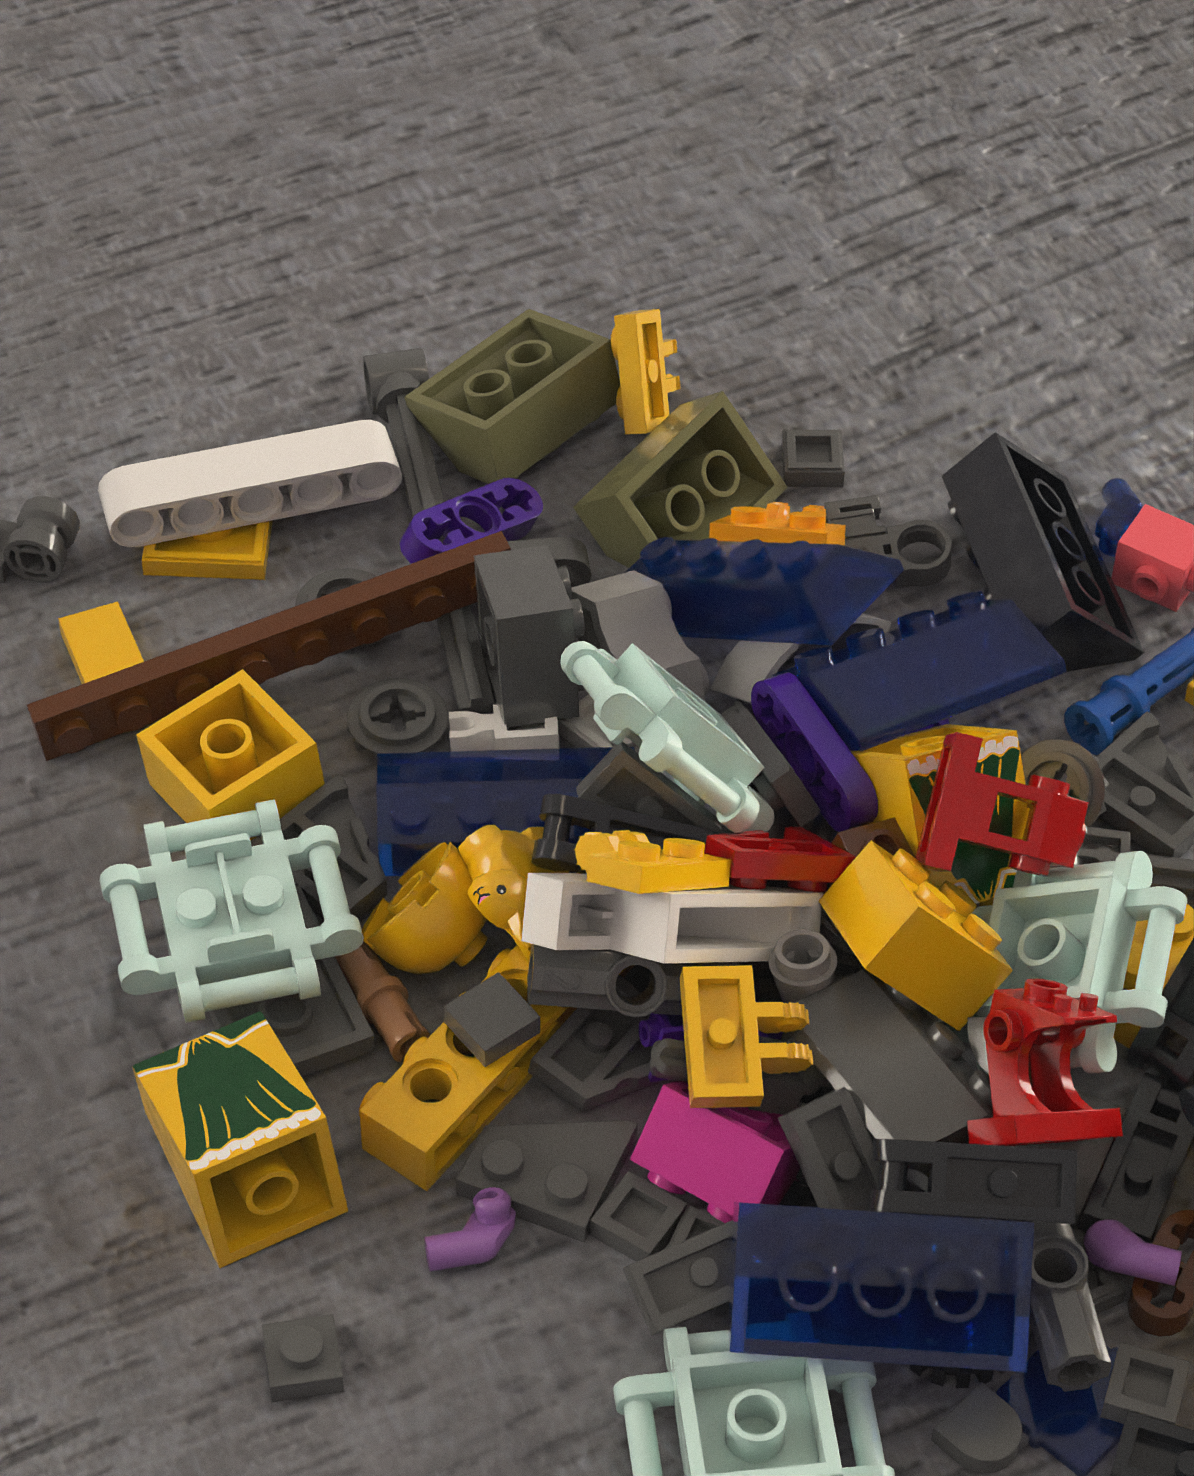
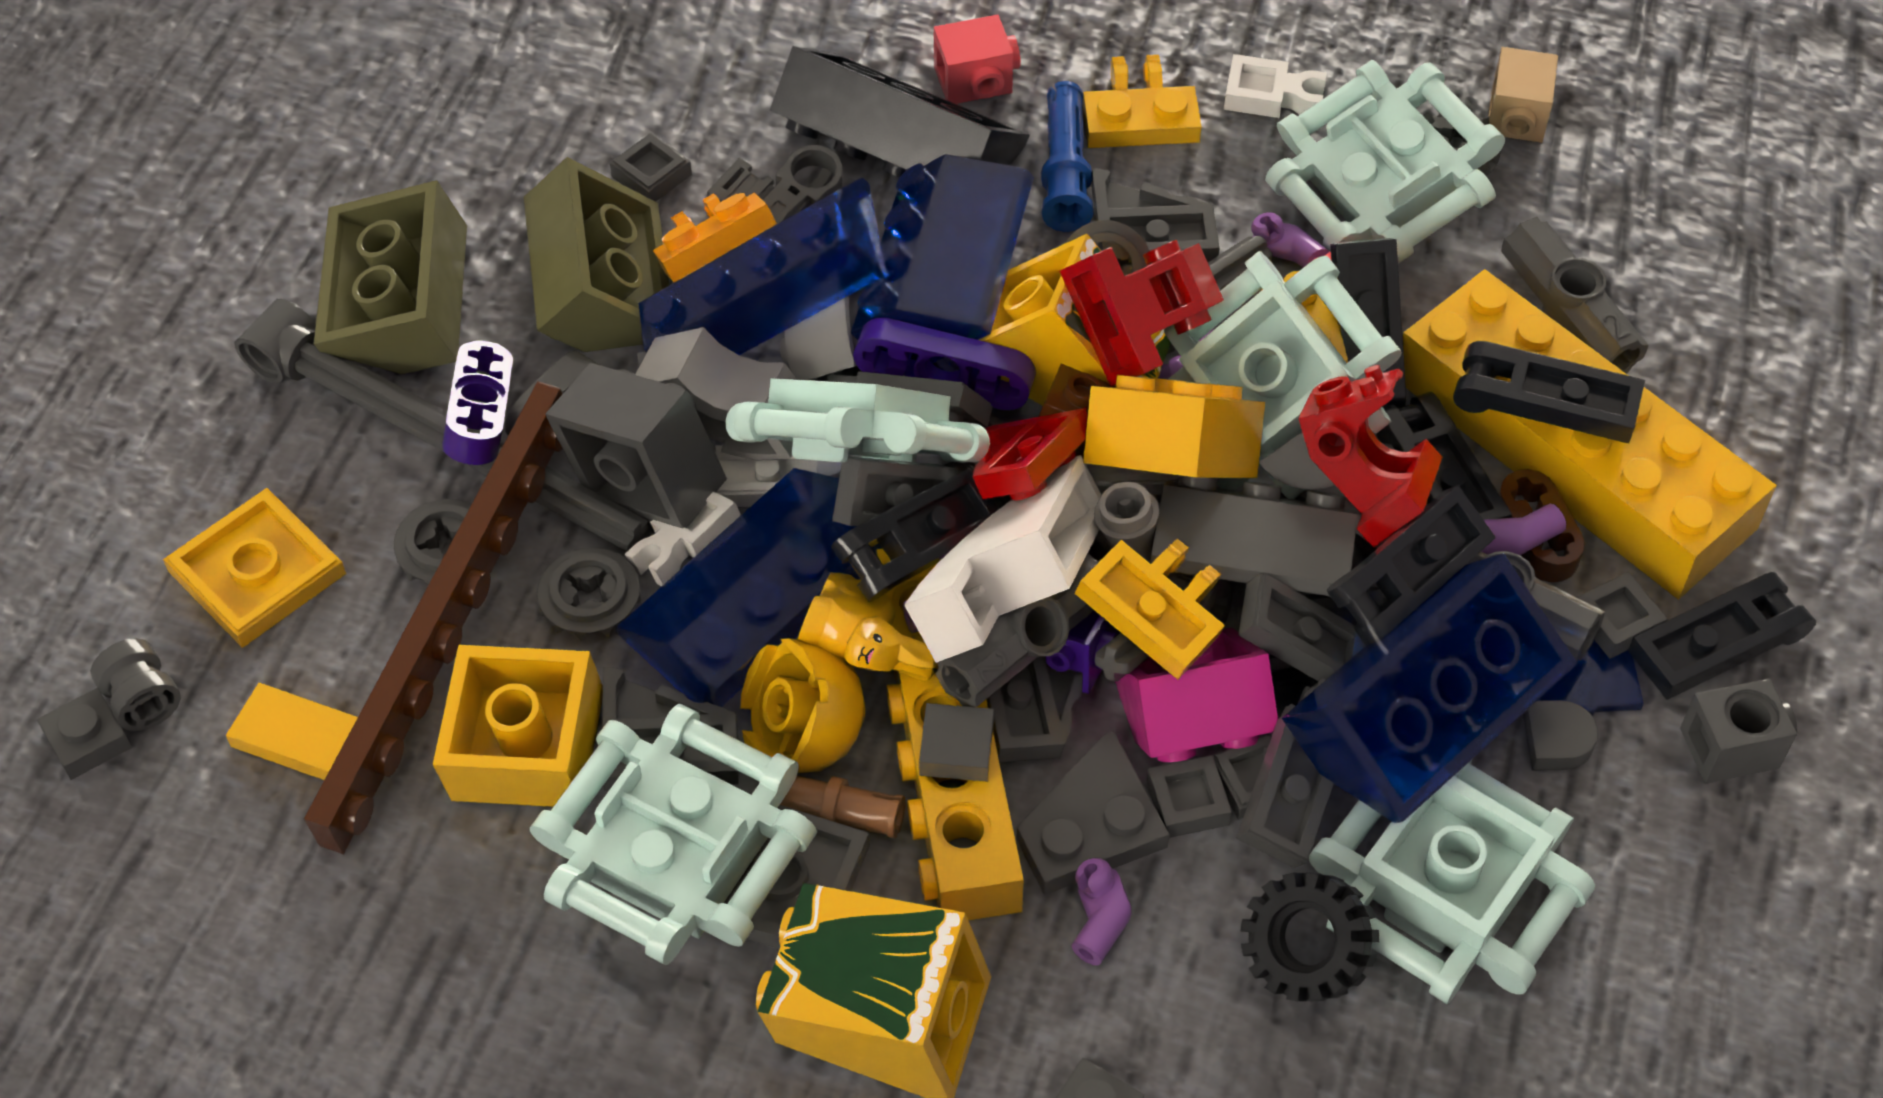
camera: 45 degrees left, 5 degrees up
white beam [98,420,402,547] -> none
yellow hinge [574,830,731,894] -> none
yellow hinge [611,309,681,435] -> none
clear blue arm [1095,478,1143,557] -> none
none -> black tyre [1240,872,1379,1002]

